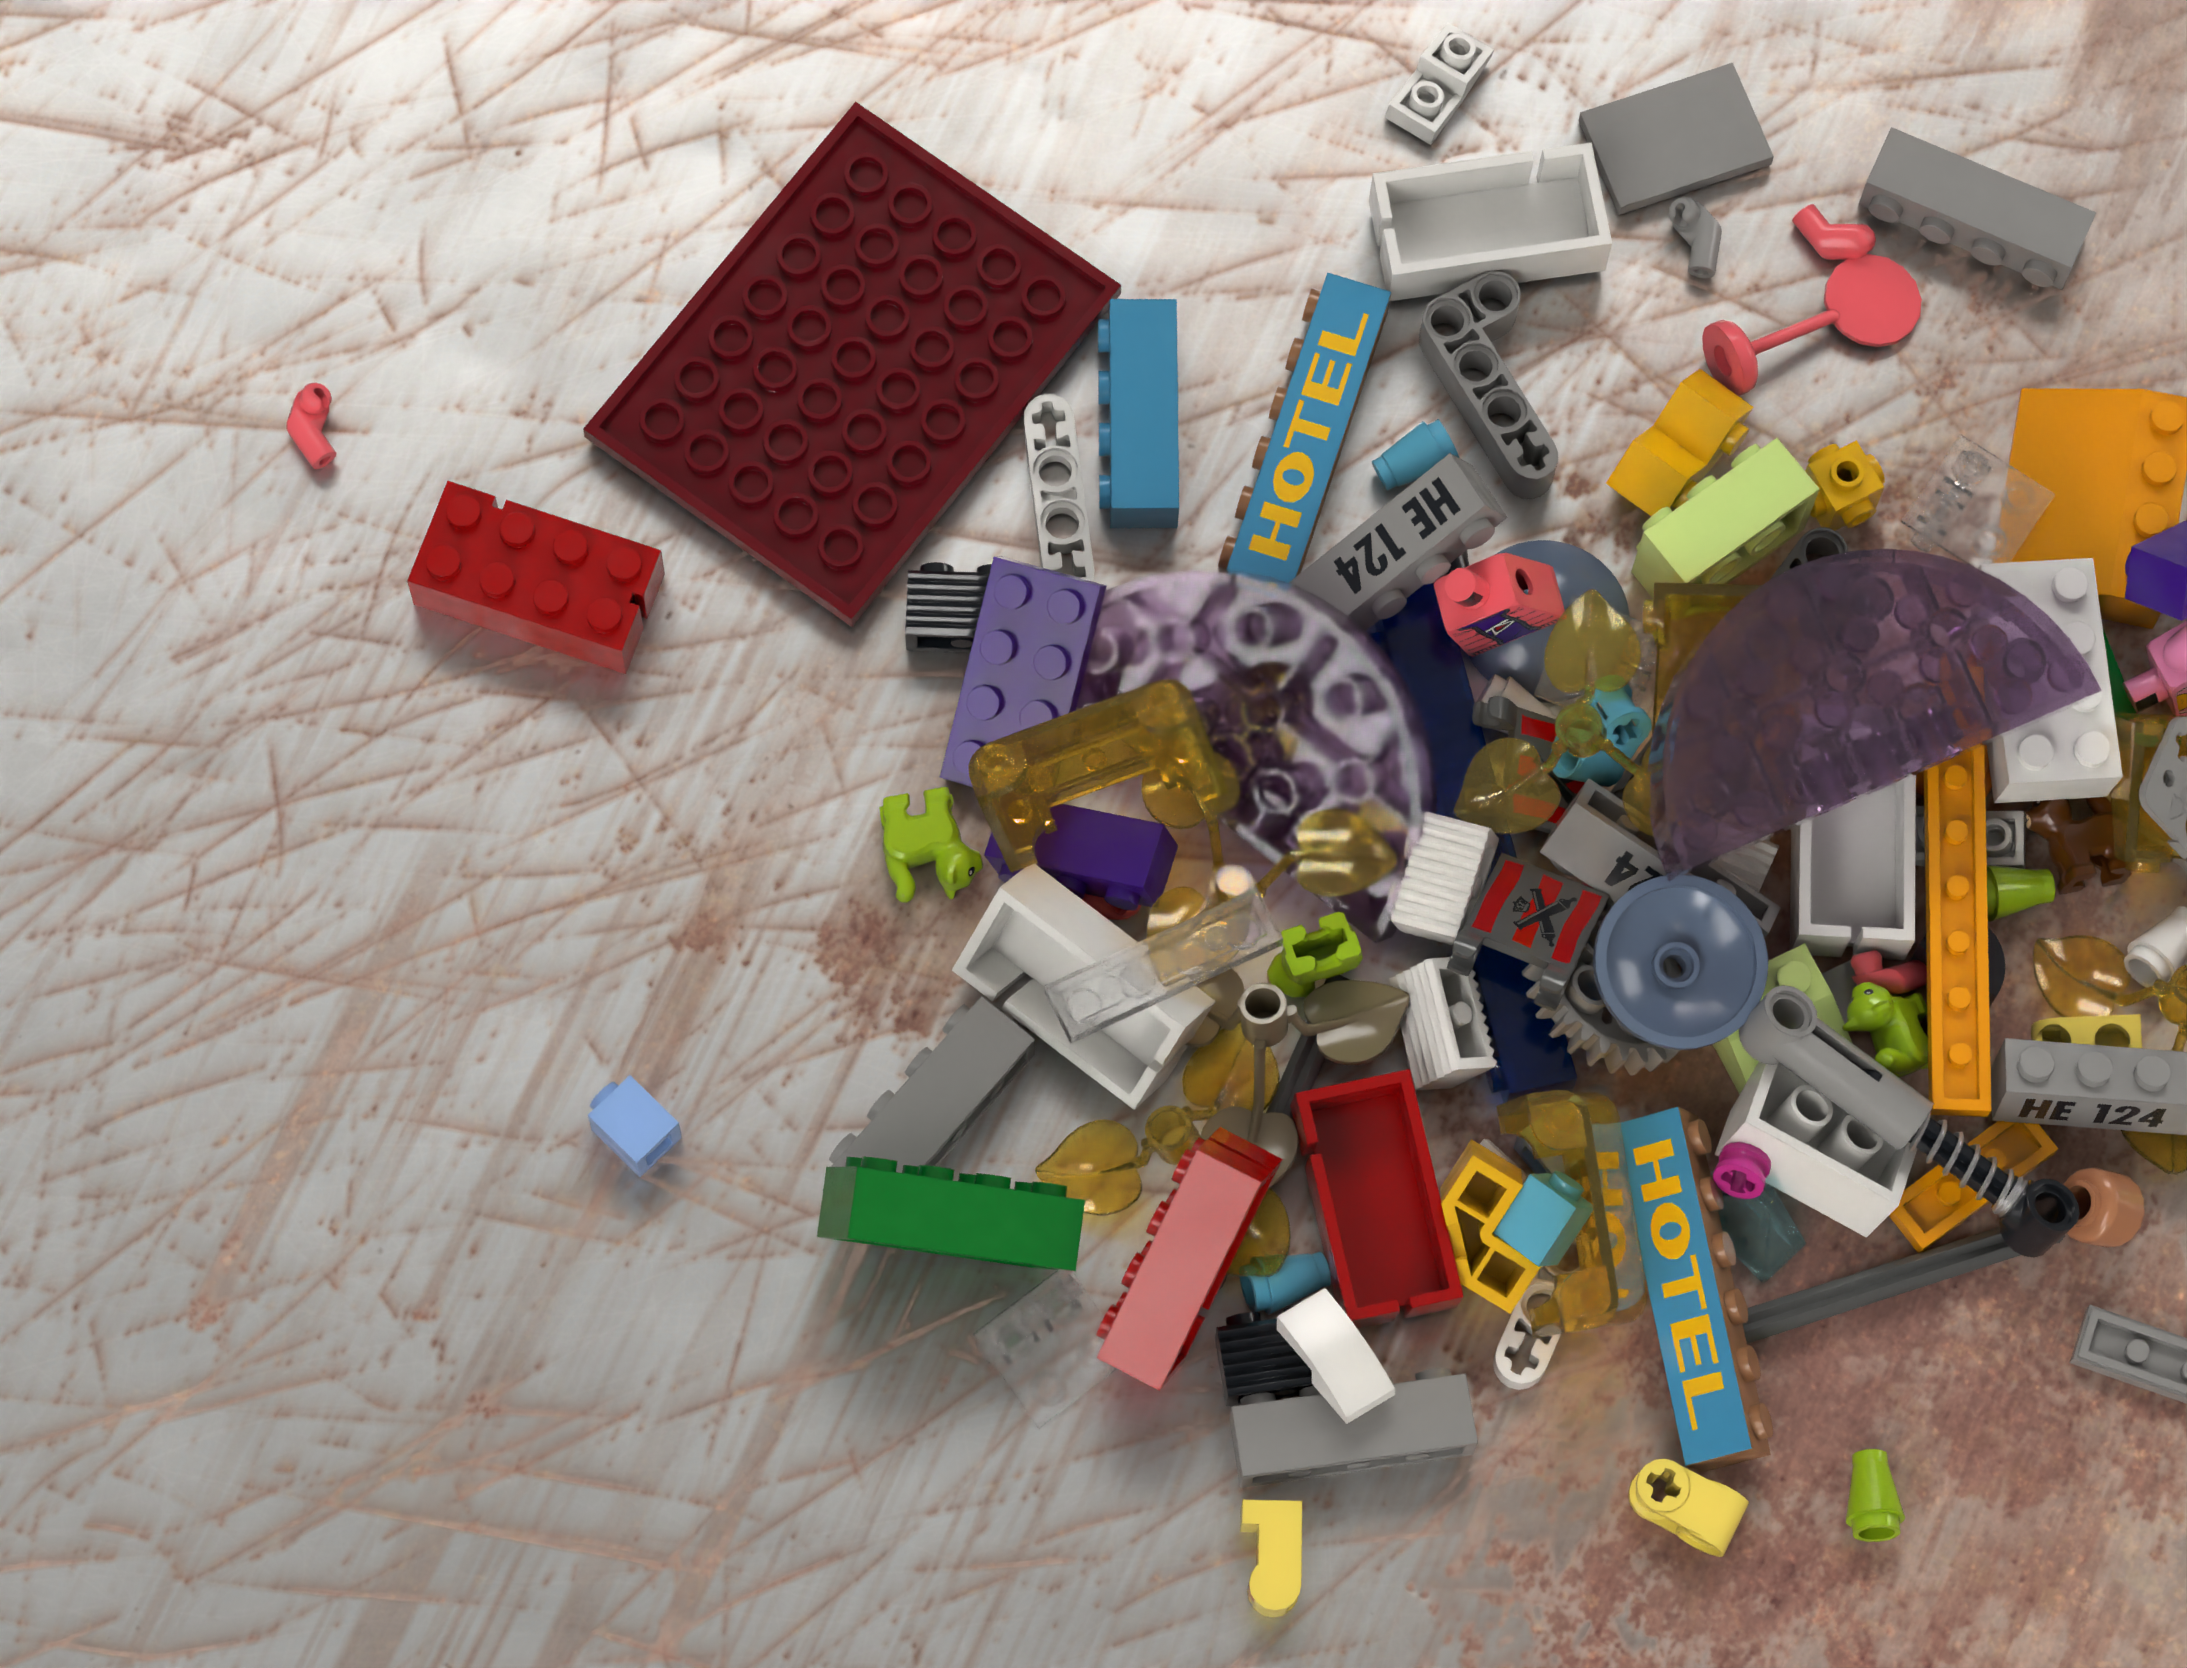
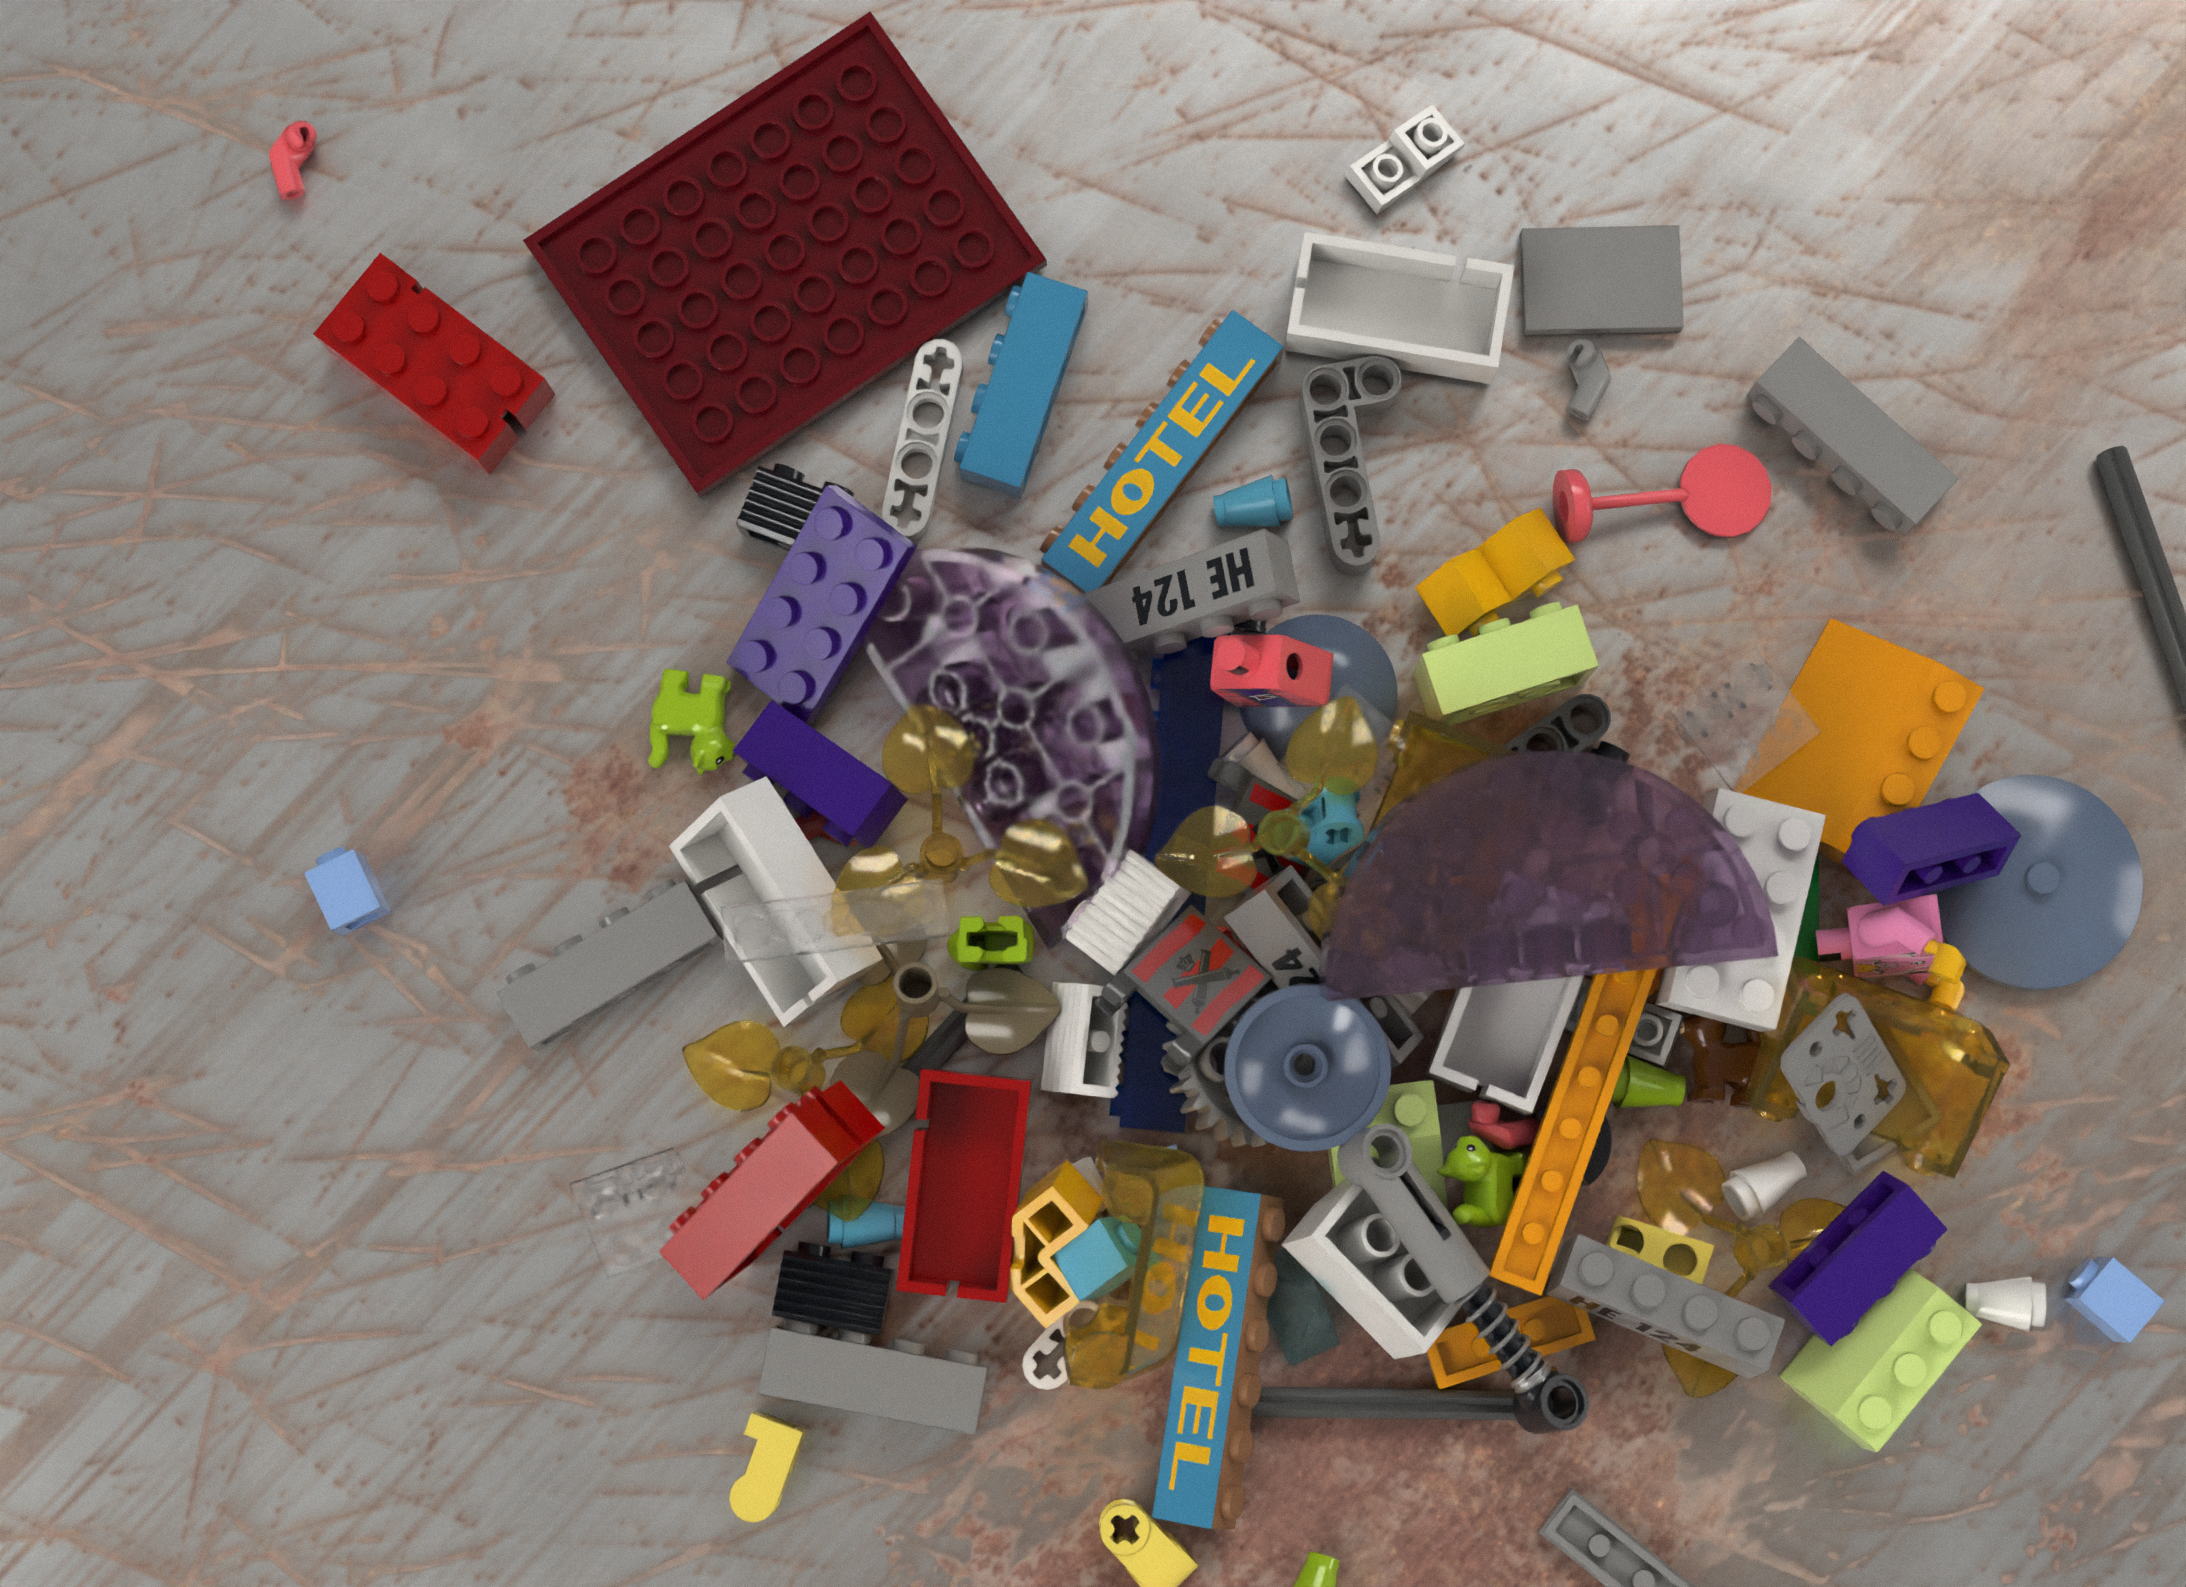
camera: 25 degrees right, 10 degrees up
green piece [817,1156,1085,1271] -> none
clear yellow windscreen [968,679,1229,873] -> none
white slope [1277,1288,1395,1424] -> none
dark pink bush [1713,1142,1771,1199] -> none
coral arm [1792,204,1876,260] -> none
yellow brick [1805,440,1885,531] -> none
nougat head [2063,1168,2145,1248] -> none

